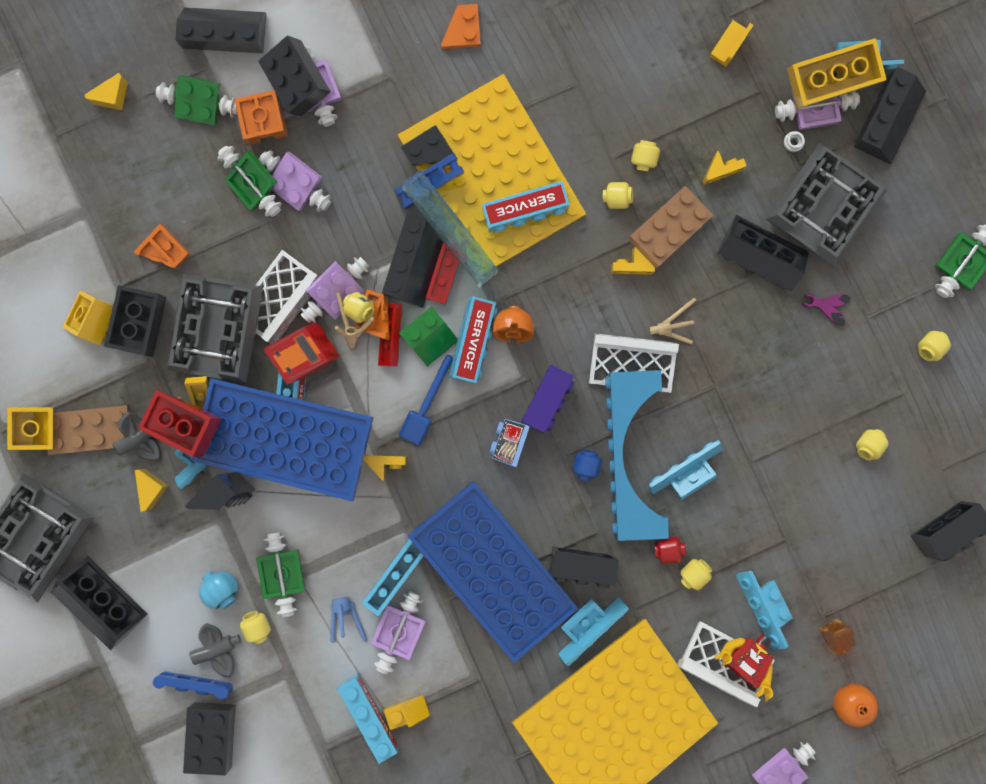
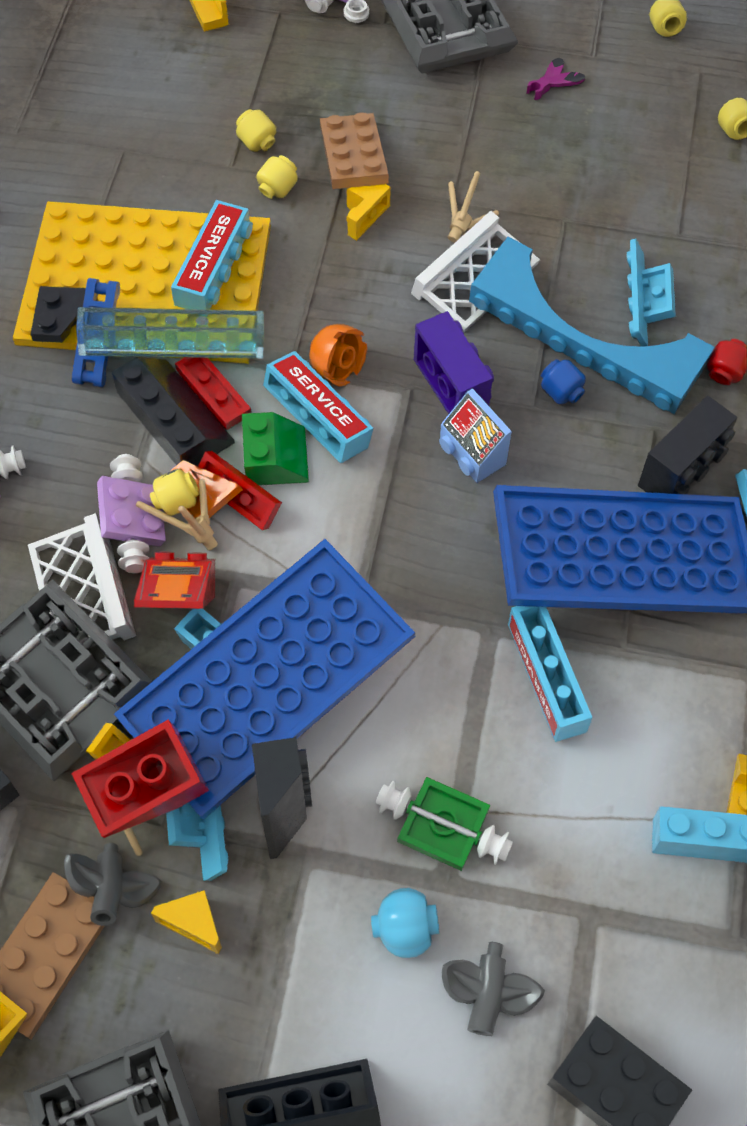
camera: 55 degrees left, 25 degrees down
blue plate [153,671,233,699] -> none
light yellow head [240,611,271,644] -> none
medium blue plant [330,597,367,642] -> none
yellow slope [364,455,407,481] -> none
lavender plate [371,591,426,674] -> none
blue piece [399,355,453,445] -> none
yellow slope [703,151,747,185] -> none
black slope [718,215,809,291] -> none

